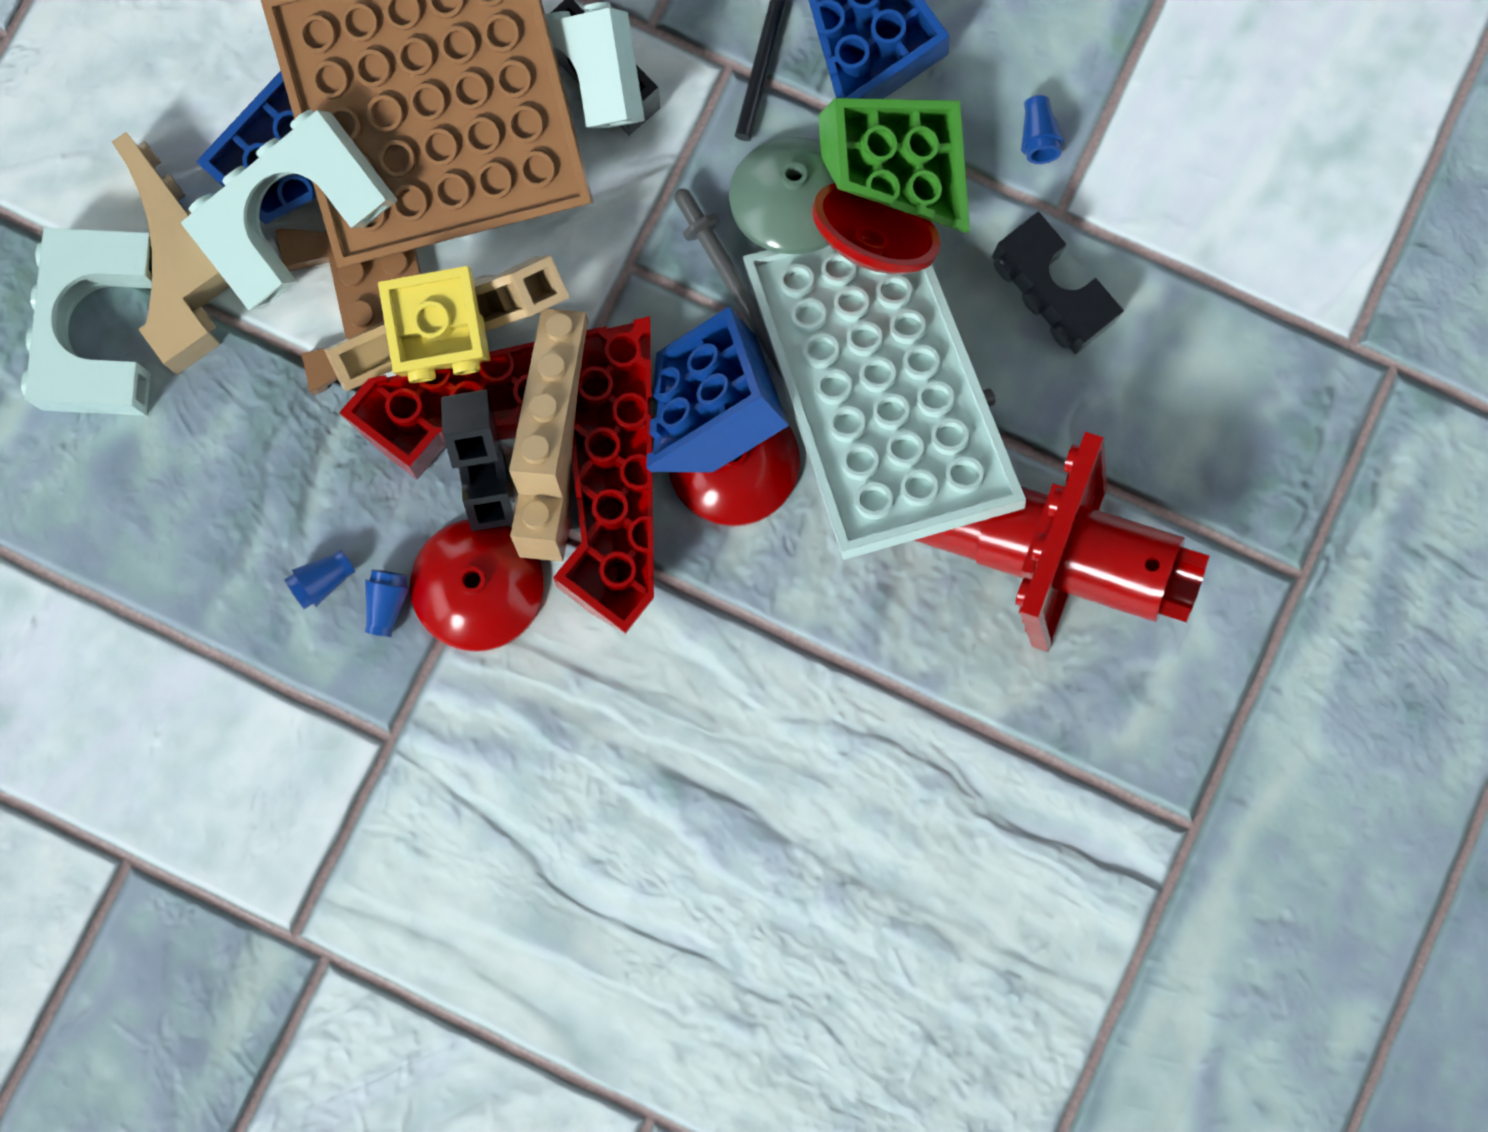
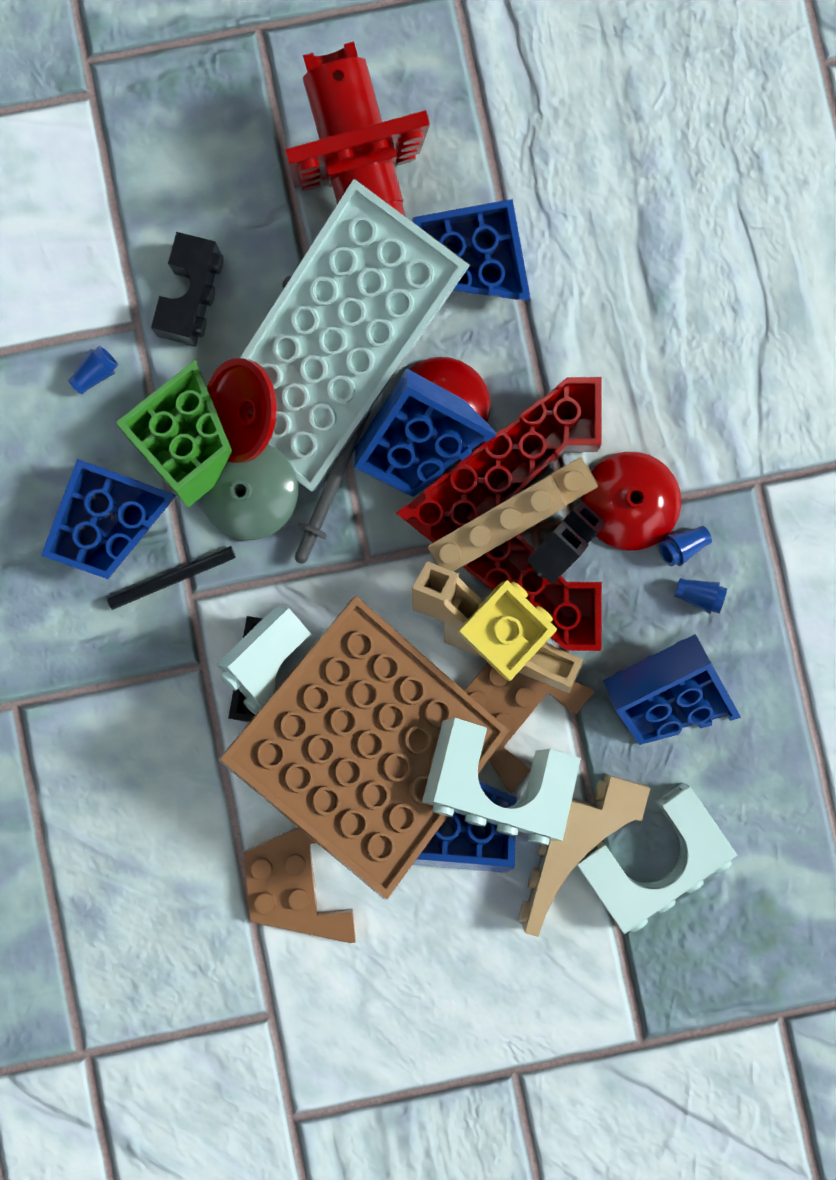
camera: 130 degrees left, 5 degrees up
none -> blue wedge [412,199,531,302]
none -> blue wedge [603,634,741,745]

